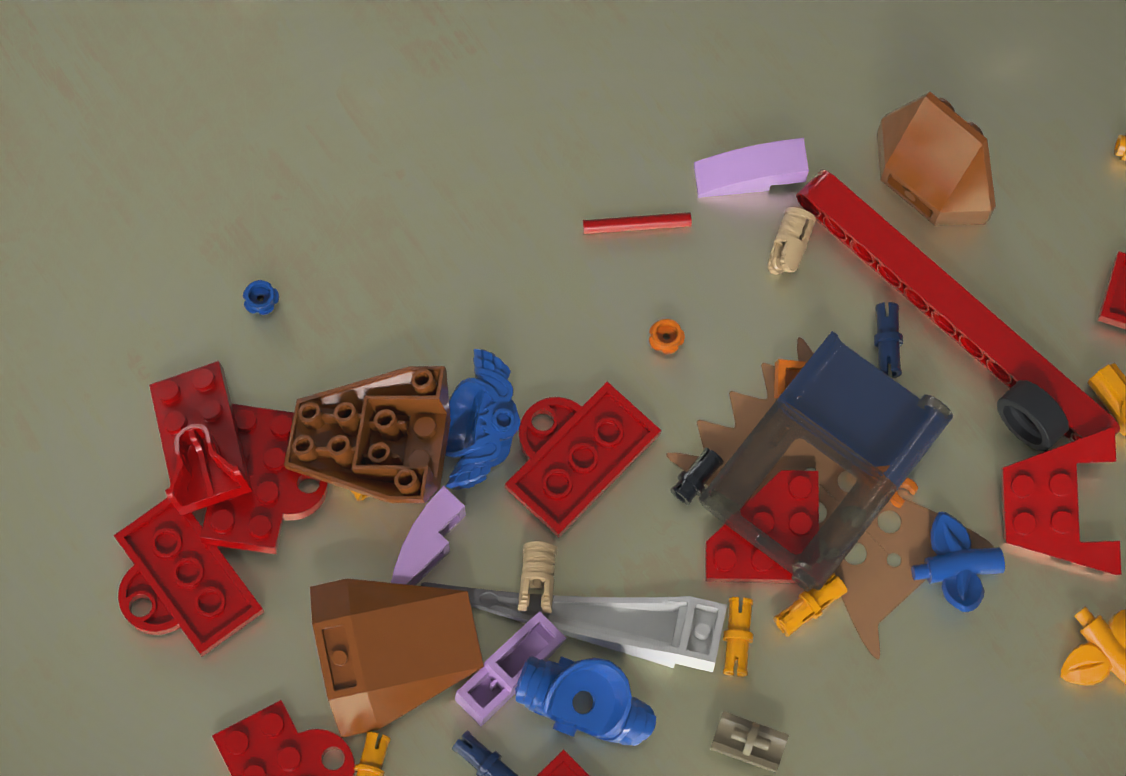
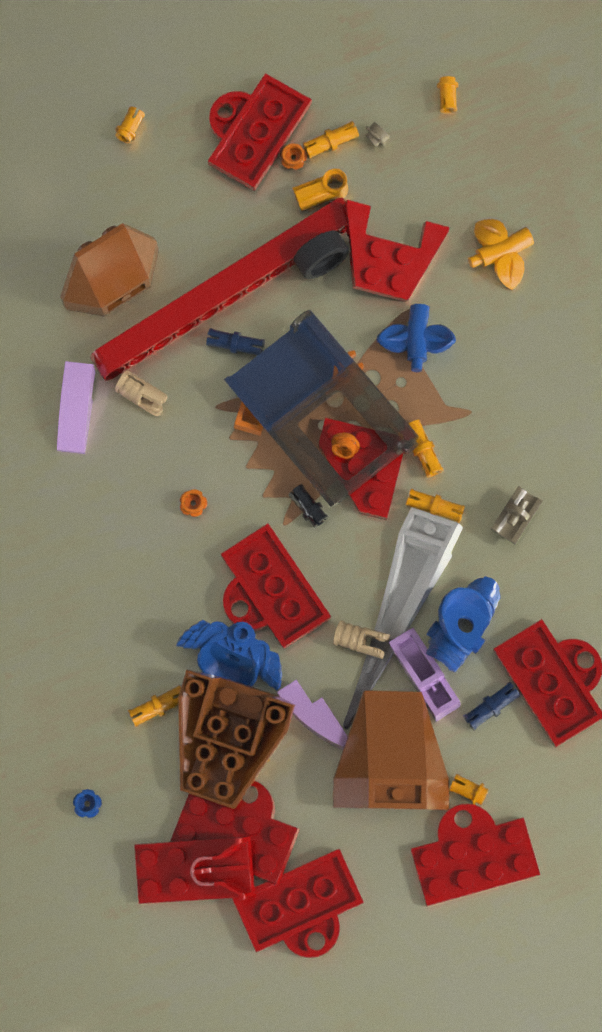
camera: 70 degrees left, 5 degrees up
red bar [583,212,692,234] -> none
none -> light orange pin [128,685,181,727]
none -> orange plate [331,433,360,459]

